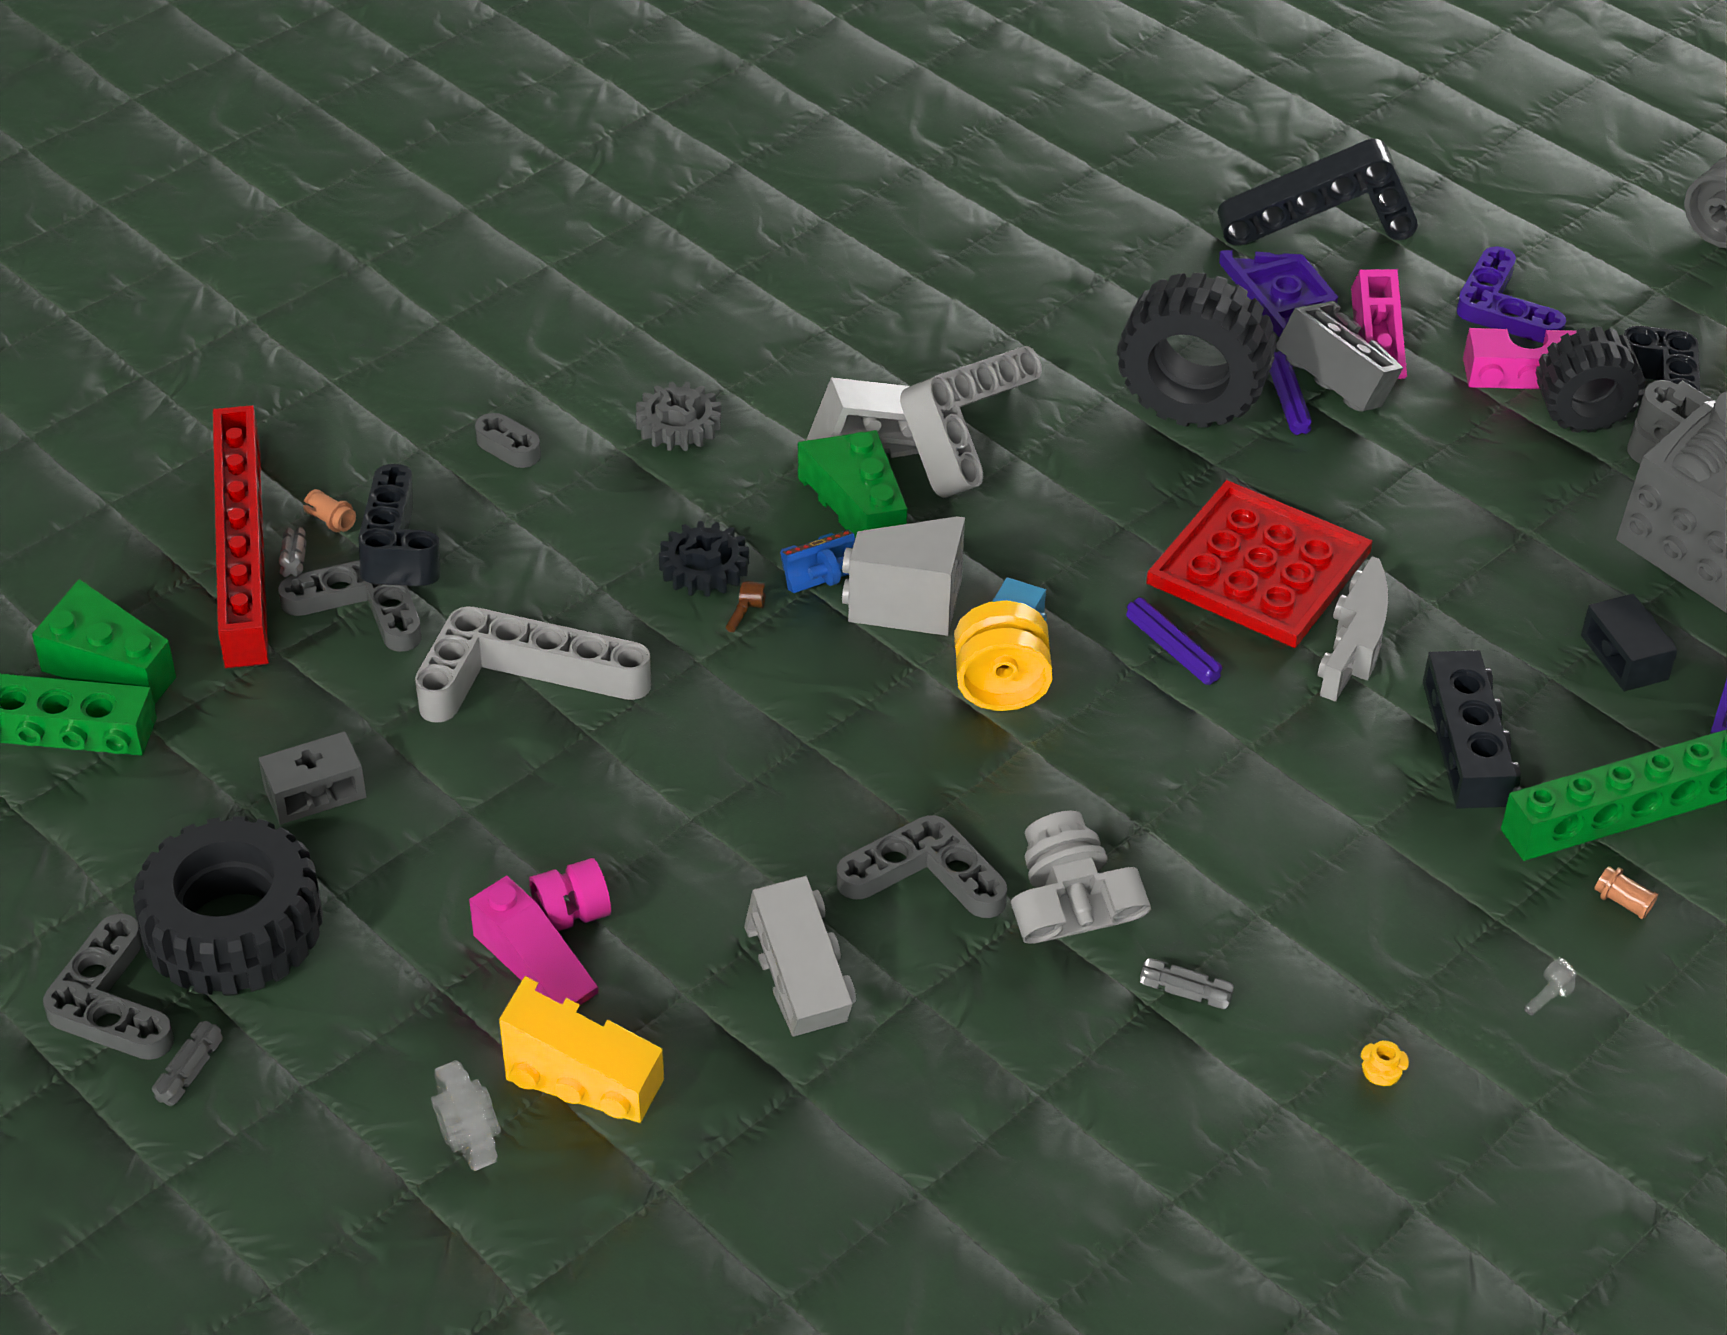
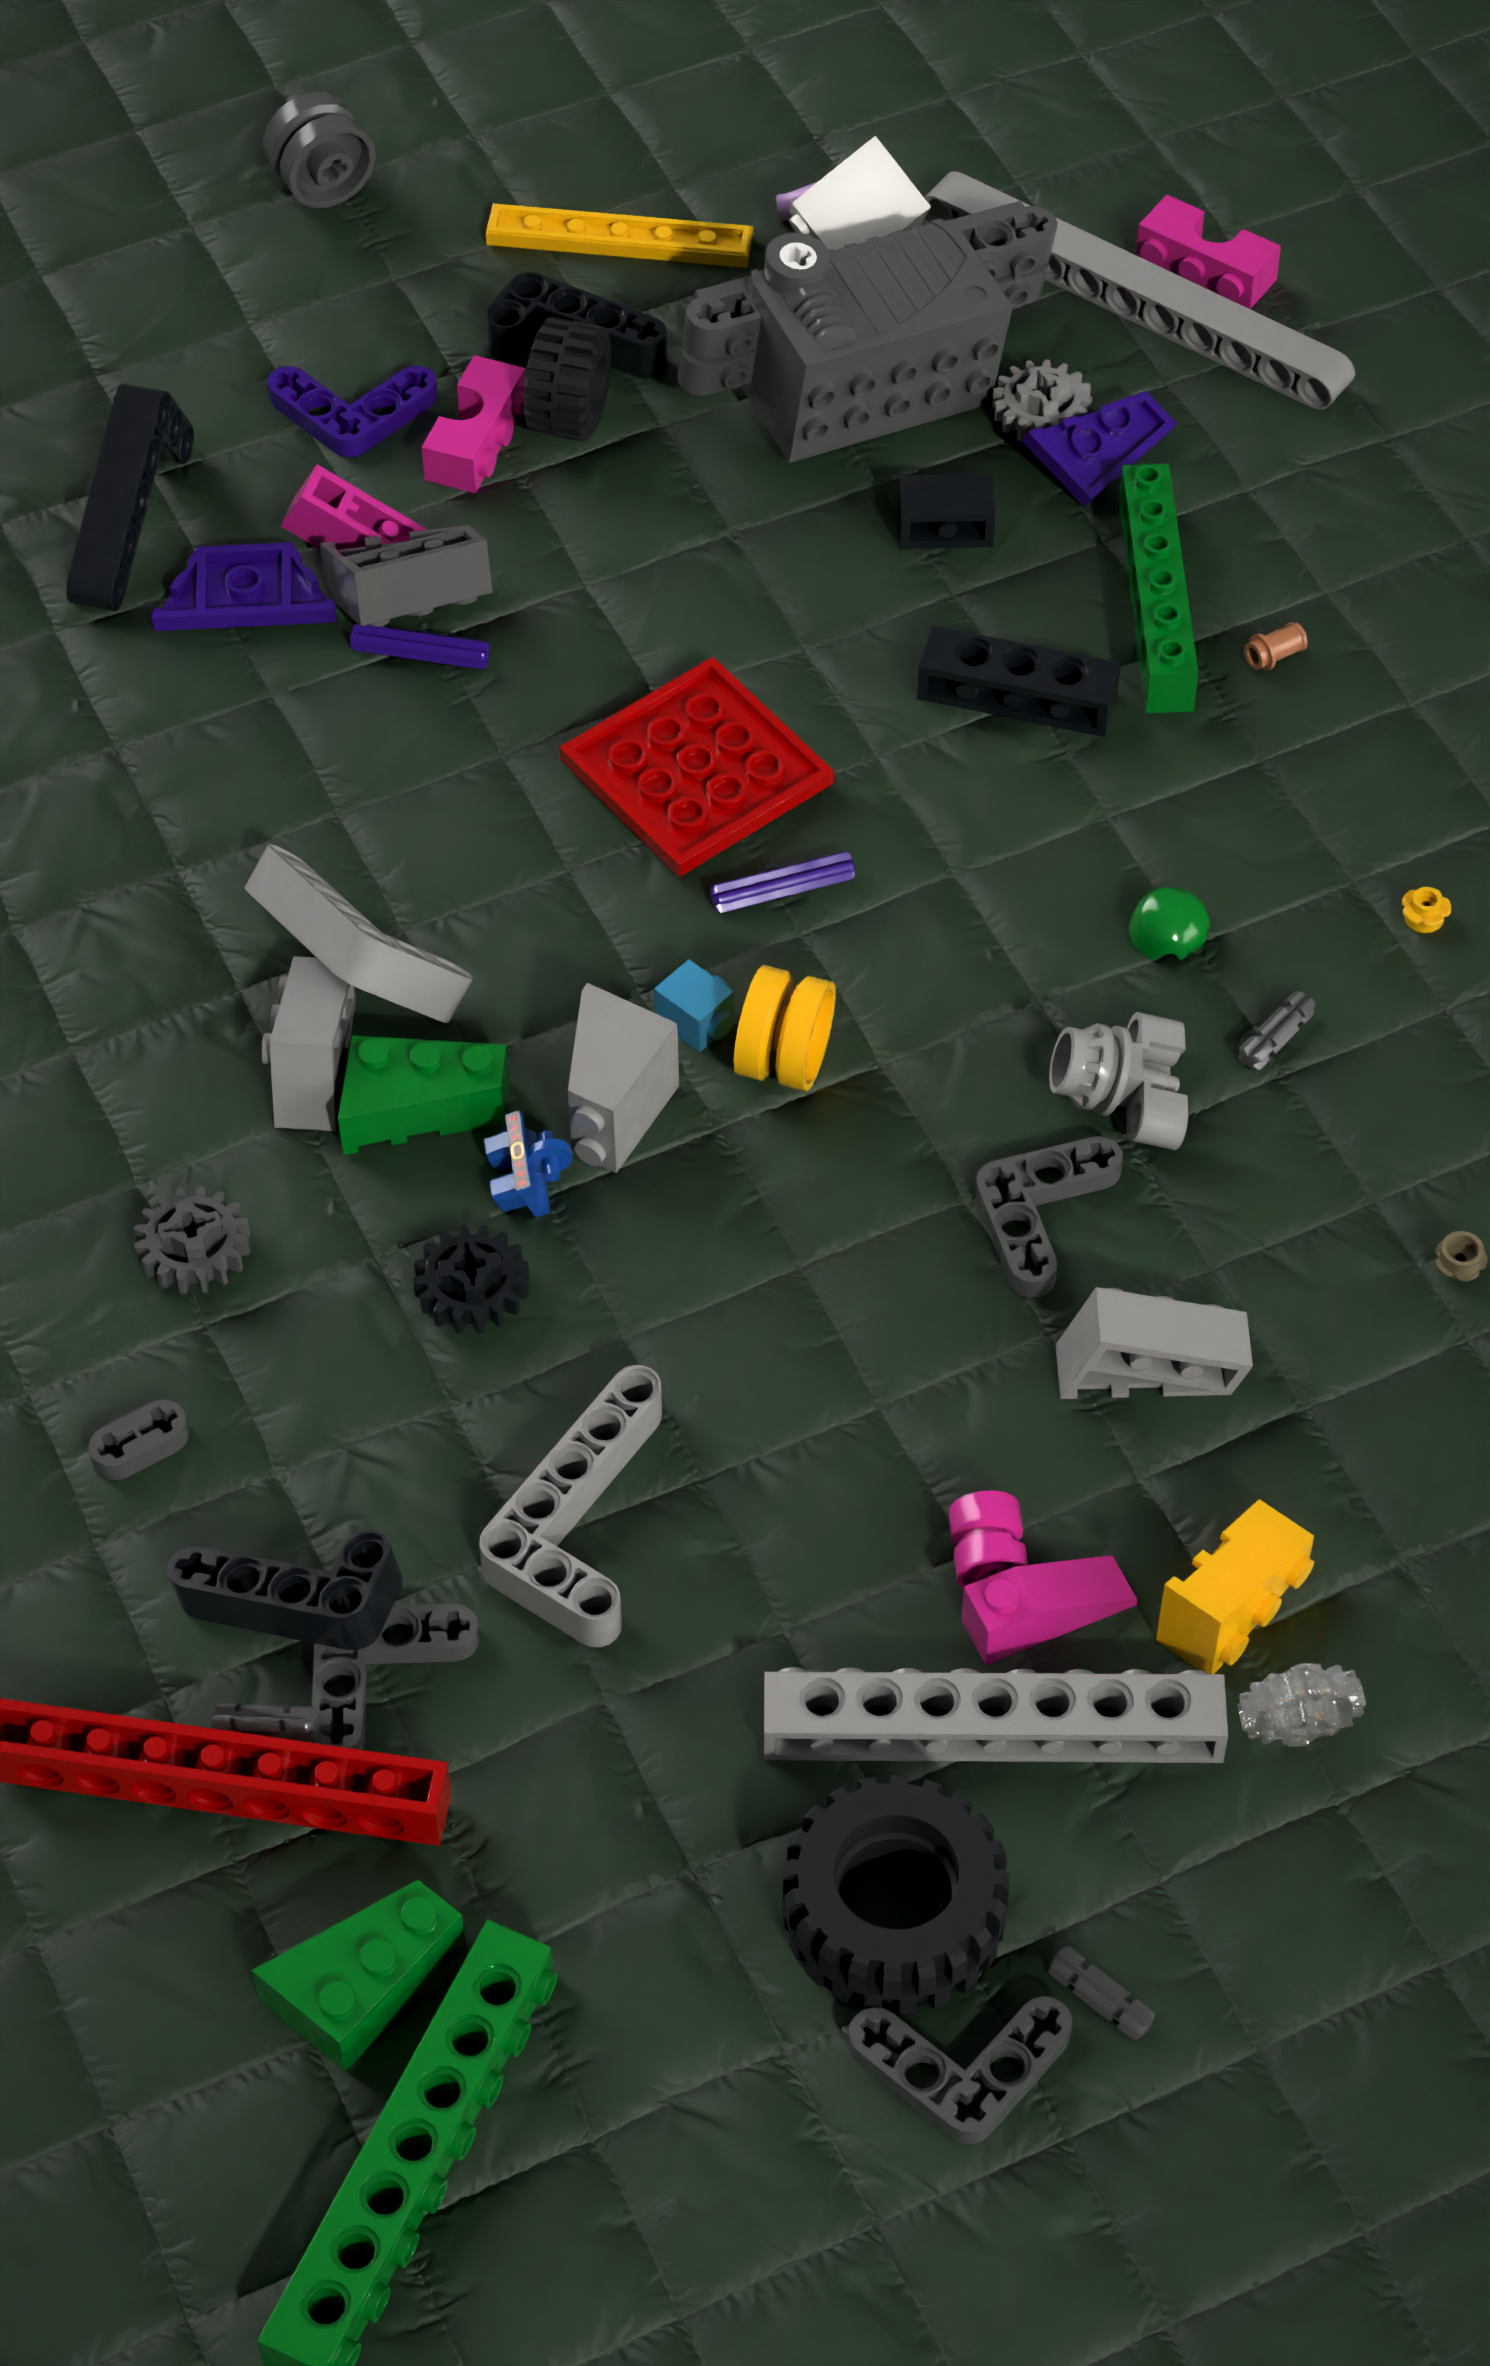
camera: 70 degrees left, 10 degrees up
dark grey brick [258,731,366,825] -> none
nougat pin [303,489,356,532] -> none
reddish brown hand [726,581,766,633] -> none
black tyre [1117,273,1276,428] -> none
light grey slope [1317,556,1388,701] -> none
clear hand [1524,958,1576,1016] -> none
none -> light grey brick [764,1667,1228,1763]
none -> green hair [1127,887,1211,960]
none -> dark tan plate [1435,1231,1488,1281]

